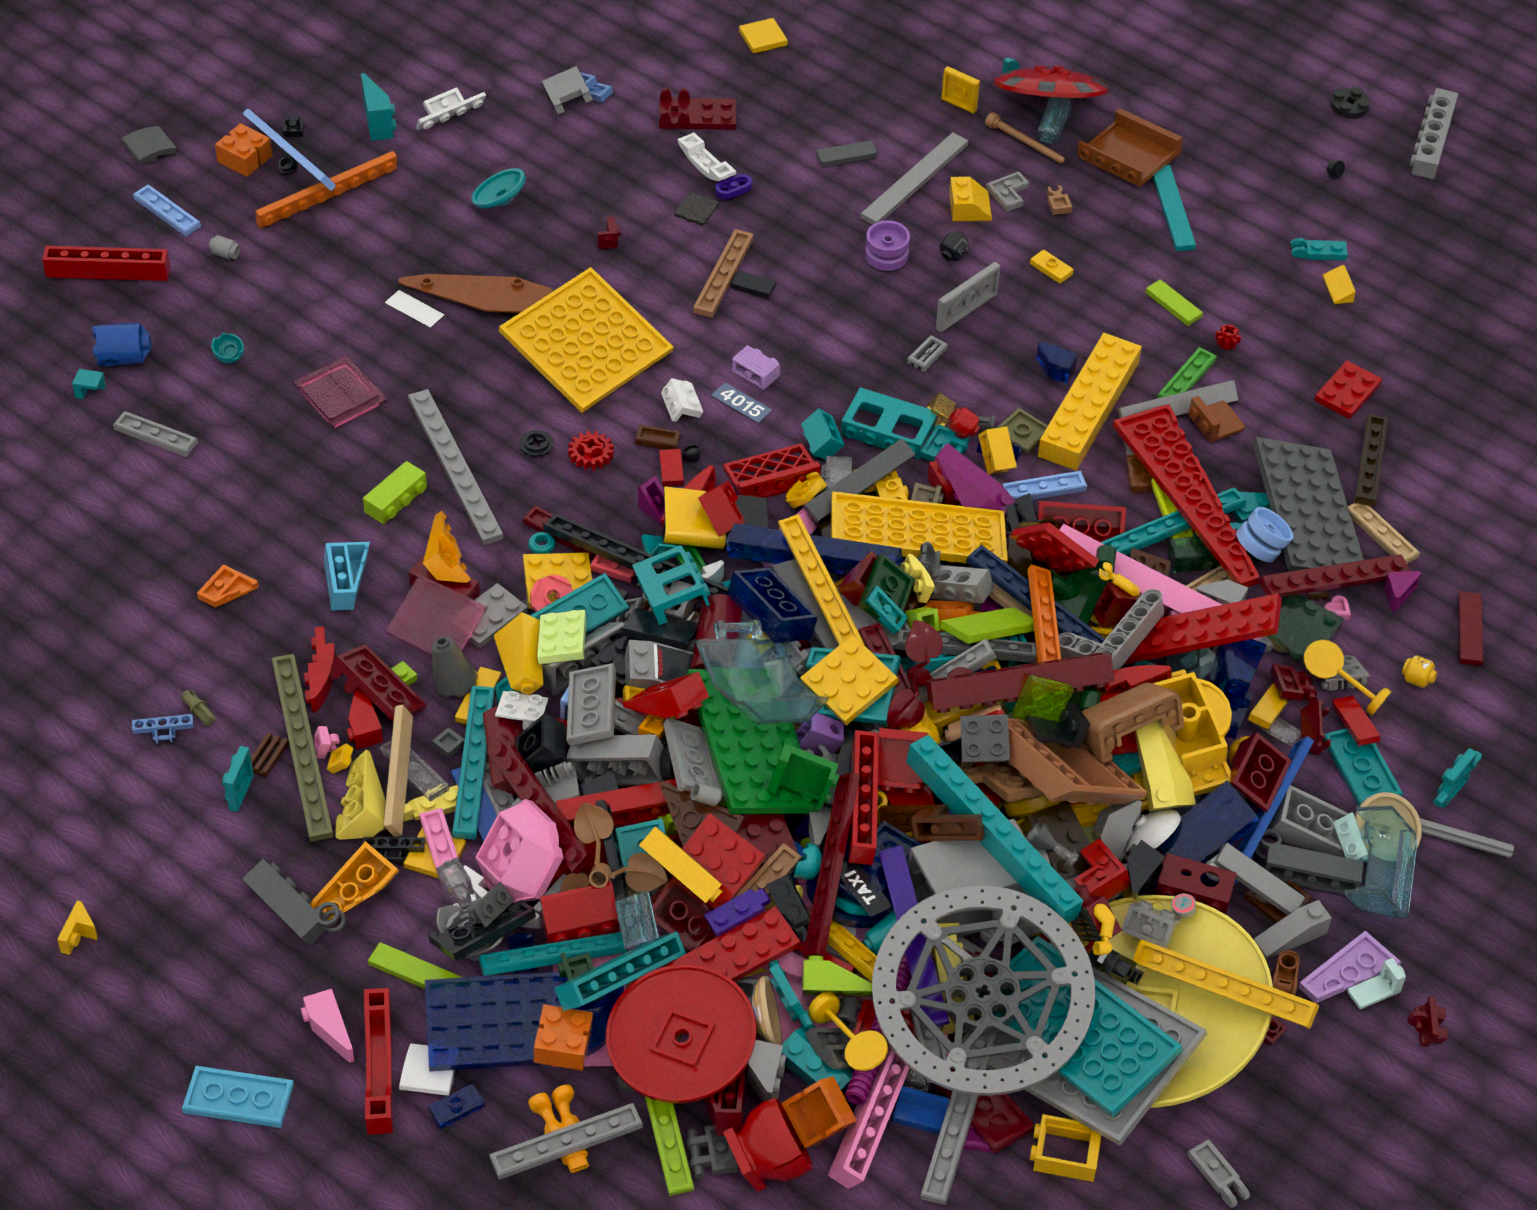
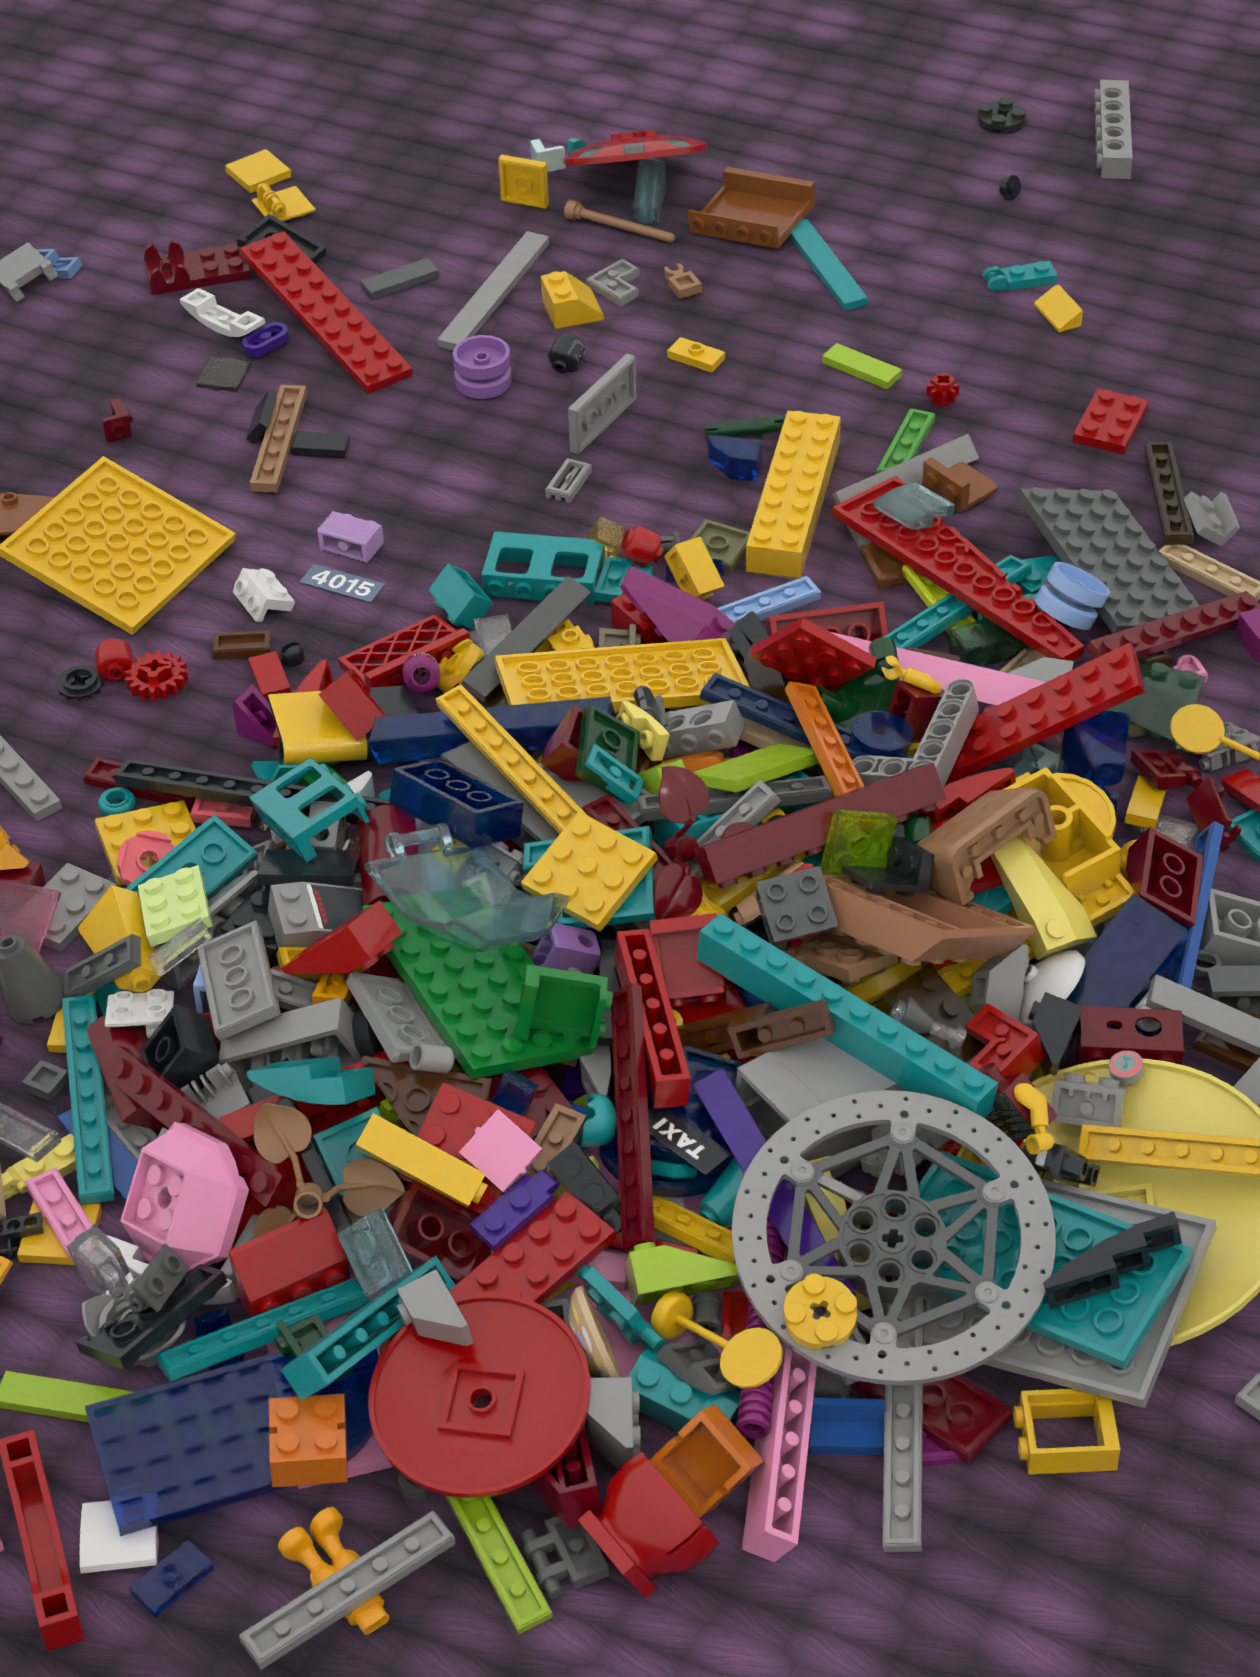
camera: 10 degrees left, 5 degrees down
none -> dark grey tile [64,934,141,998]
none -> red head [95,639,134,681]
none -> clear tile [148,917,212,977]
none -> black wing [237,214,326,264]
none -> red plate [240,231,413,394]
none -> black tile [246,391,277,444]
none -> teal slope [247,1056,375,1105]
none -> yellow hinge [252,183,316,222]
none -> light grey slope [396,1269,474,1346]
none -> magenta head [402,652,441,693]
none -> bright pink piece [459,1109,543,1193]
none -> clear blue tile [492,1069,539,1116]
none -> light aqua panel [530,139,566,172]
none -> dark green pin [705,415,785,441]
none -> yellow plate [783,1274,857,1350]
none -> clear blue tile [850,710,913,757]
none -> clear light blue slope [873,482,955,529]
none -> black slope [1043,1211,1182,1309]
none -> light grey bracket [1184,492,1240,547]

